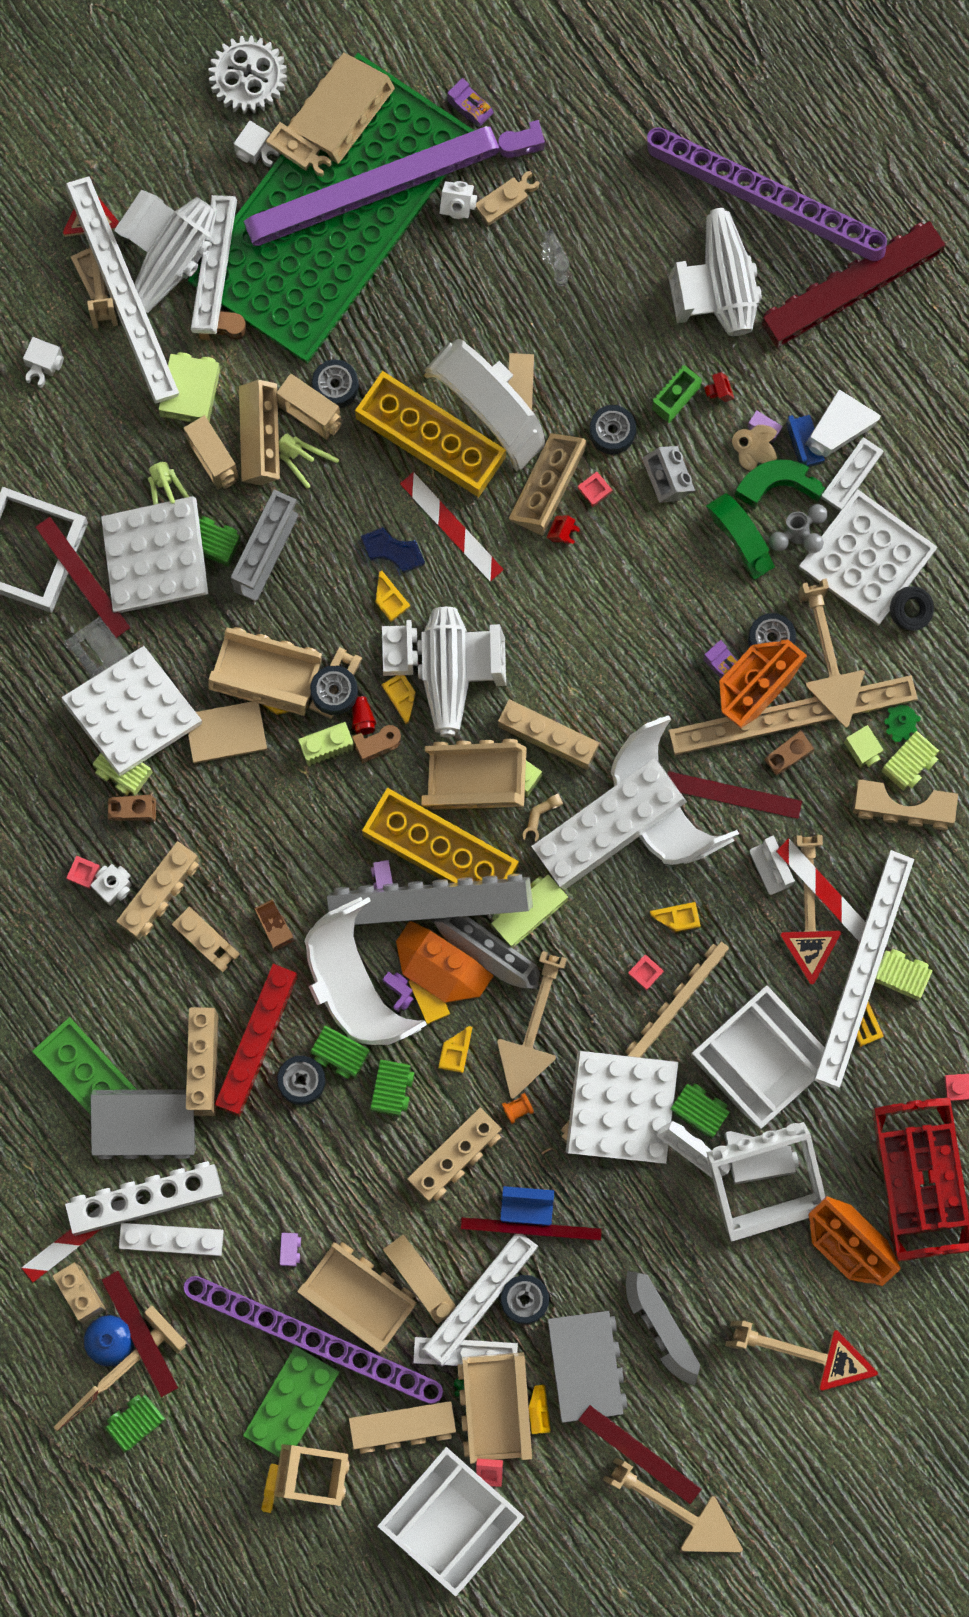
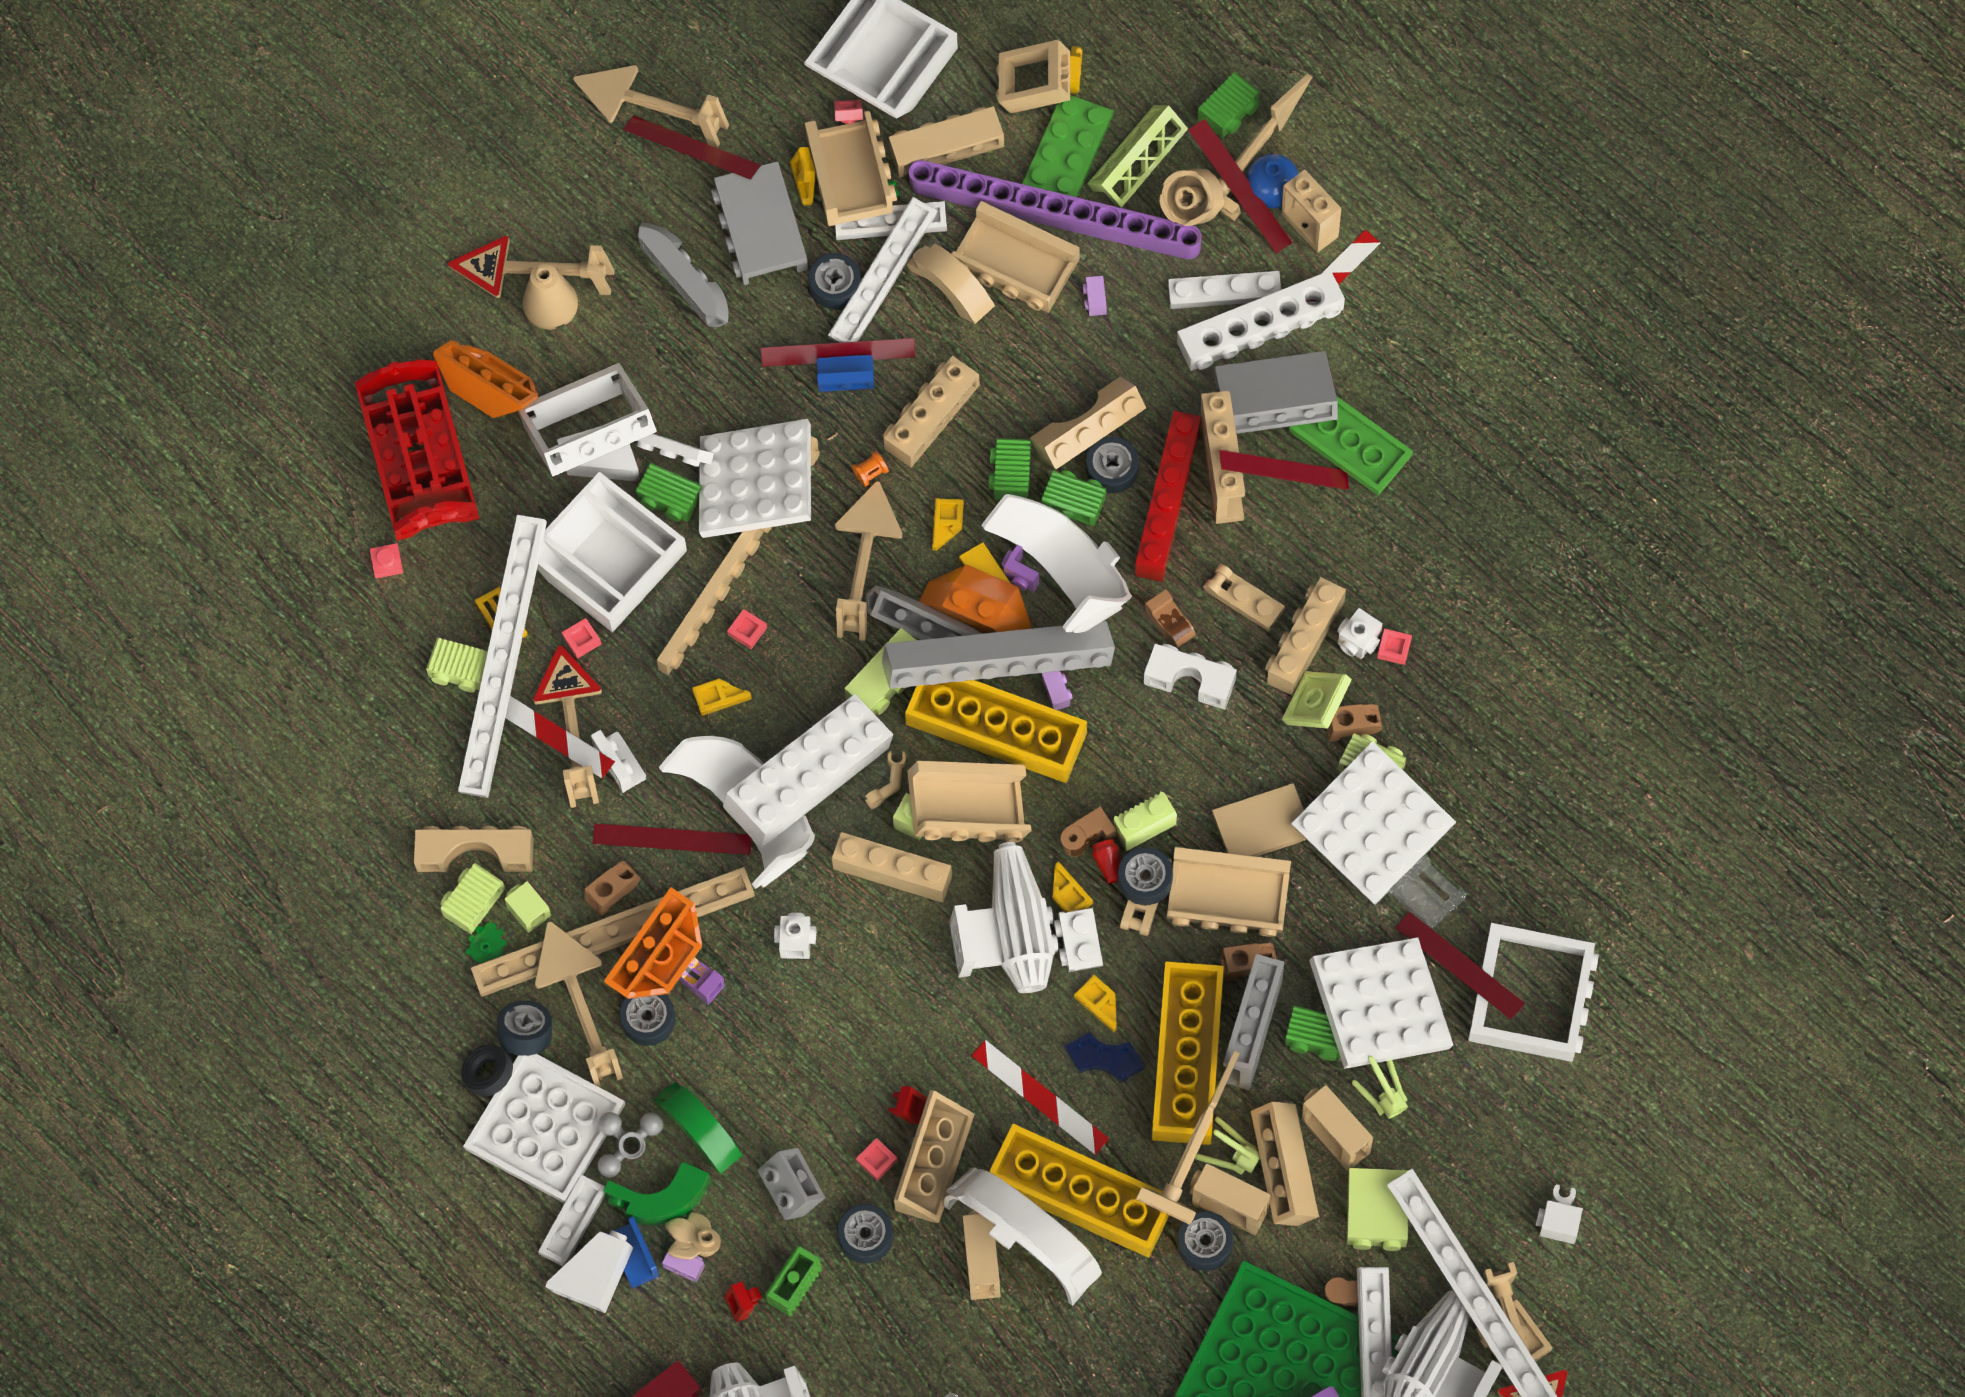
camera: 175 degrees right, 10 degrees down
none -> black wheel [497,1000,552,1056]
none -> tan cone [522,264,578,330]
none -> coral plate [562,618,601,659]
none -> white brick [774,913,816,959]
none -> tan arch [1030,377,1146,470]
none -> yellowish green fence [1087,105,1188,208]
none -> tan piece [1136,1050,1240,1225]
none -> white arch [1144,644,1237,710]
none -> yellow brick [1152,962,1224,1145]
none -> tan brick [1160,168,1224,226]
none -> dark red sticker [1219,450,1349,490]
none -> medium nougat leg [1219,943,1277,982]
none -> yellowish green tile [1282,671,1352,728]

